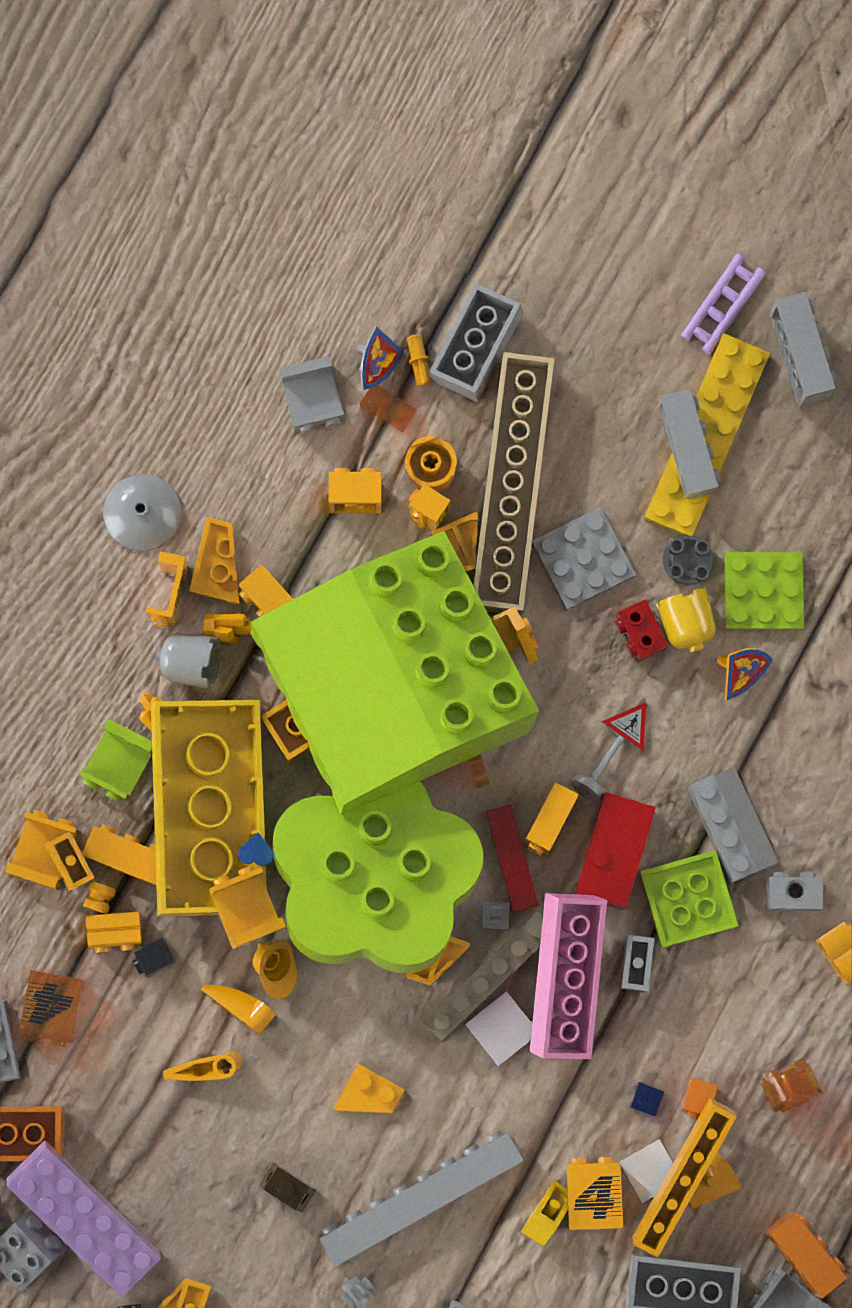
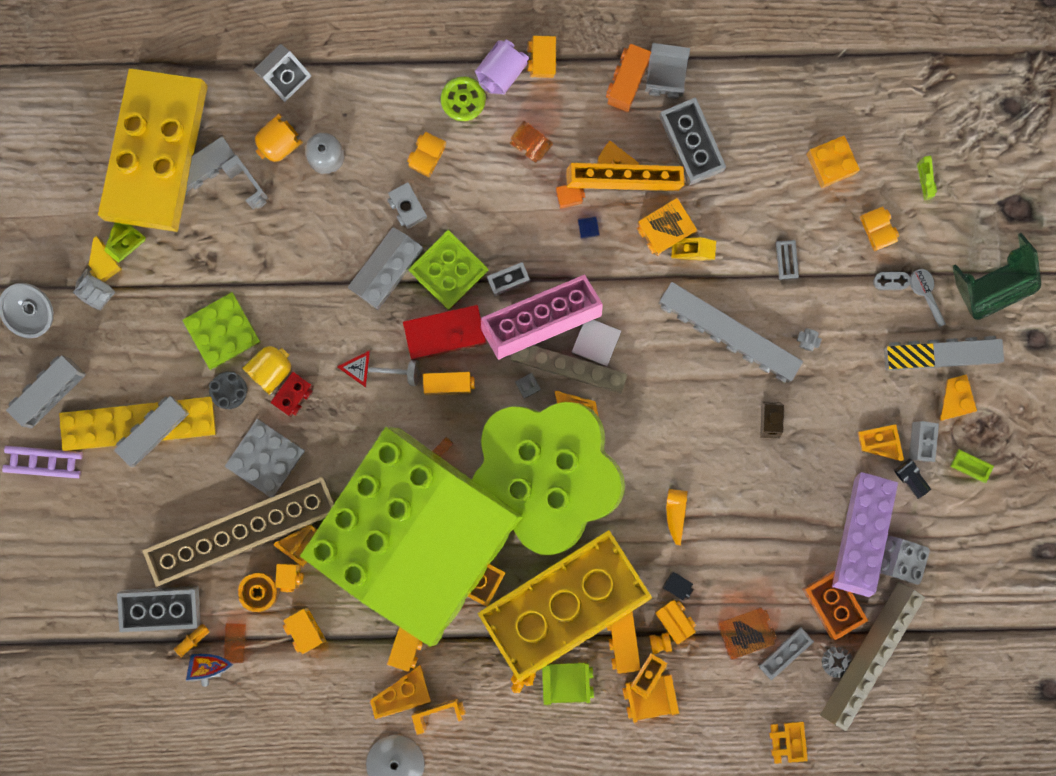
camera: 115 degrees left, 5 degrees up
light grey cylinder [156,633,221,689] -> none
light orange piece [163,1050,243,1081] -> none
light orange rock [203,613,252,645] -> none
light orange panel [209,865,286,949] -> none
blue tile [238,833,273,866] -> none
light orange piece [253,940,298,1000] -> none
light grey panel [279,356,345,434] -> none
light orange wing [333,1063,405,1113] -> none
red tile [486,804,539,913] -> none
light orange bracket [492,606,539,664] -> none
white sticker [620,1139,673,1203] -> none
shield [717,648,773,700] -> none

